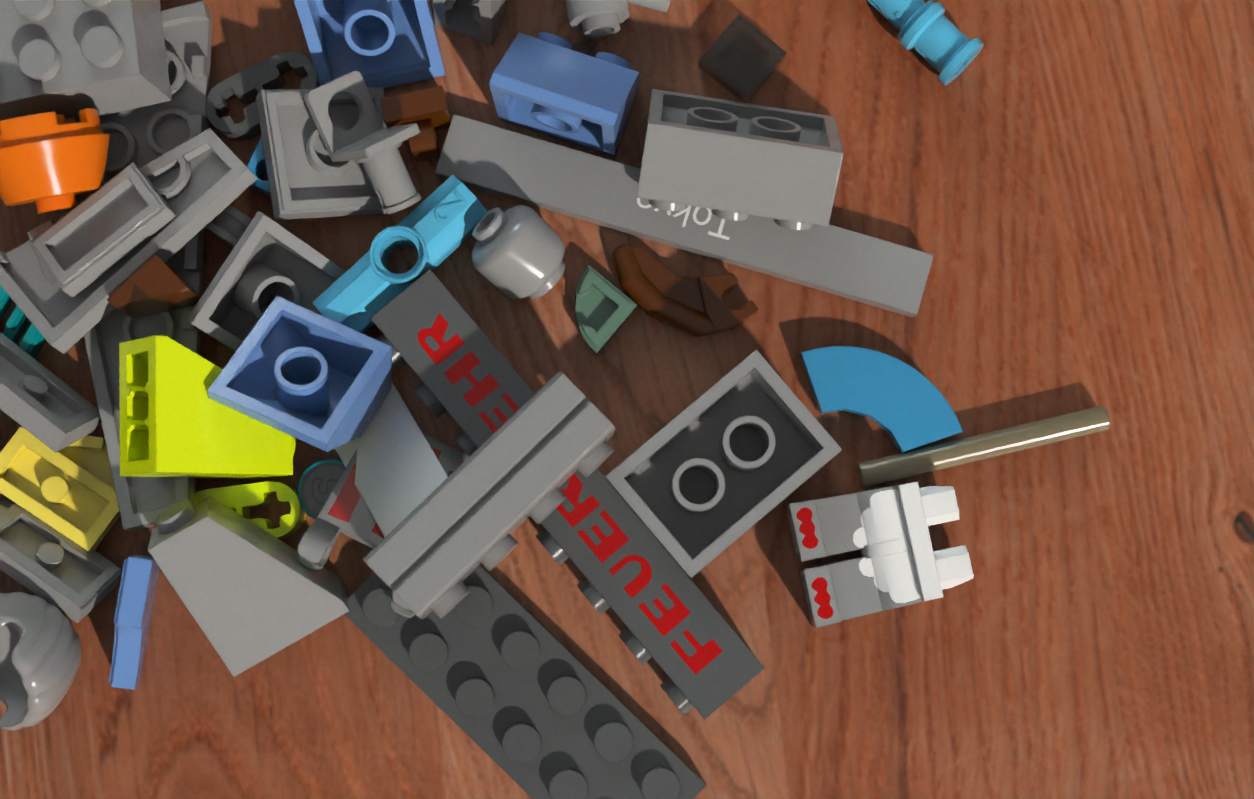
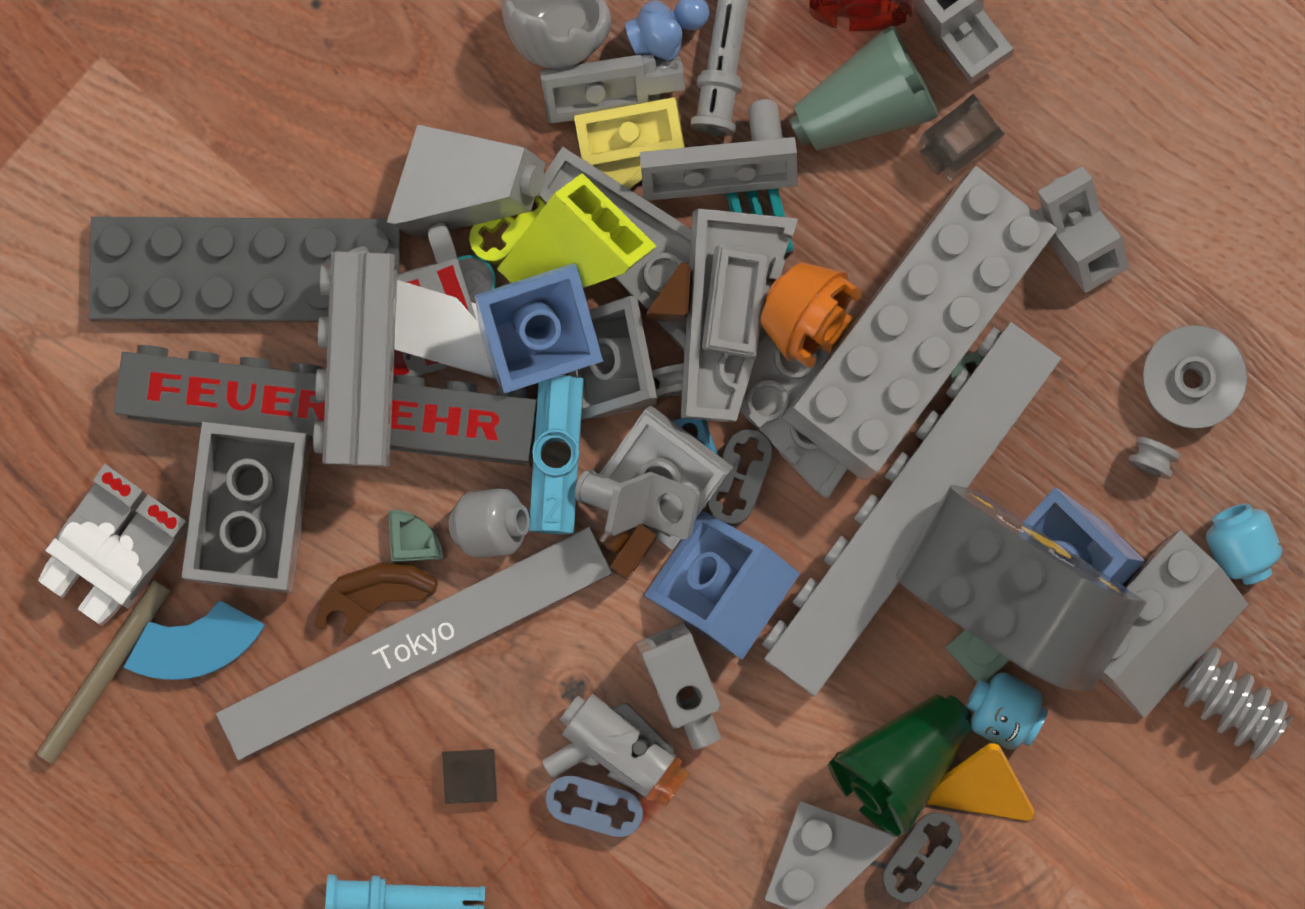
camera: 135 degrees right, 0 degrees up
medium blue tile [108,554,160,690] -> none
medium blue slope [489,32,639,158] -> none
light grey slope [636,89,844,230] -> none

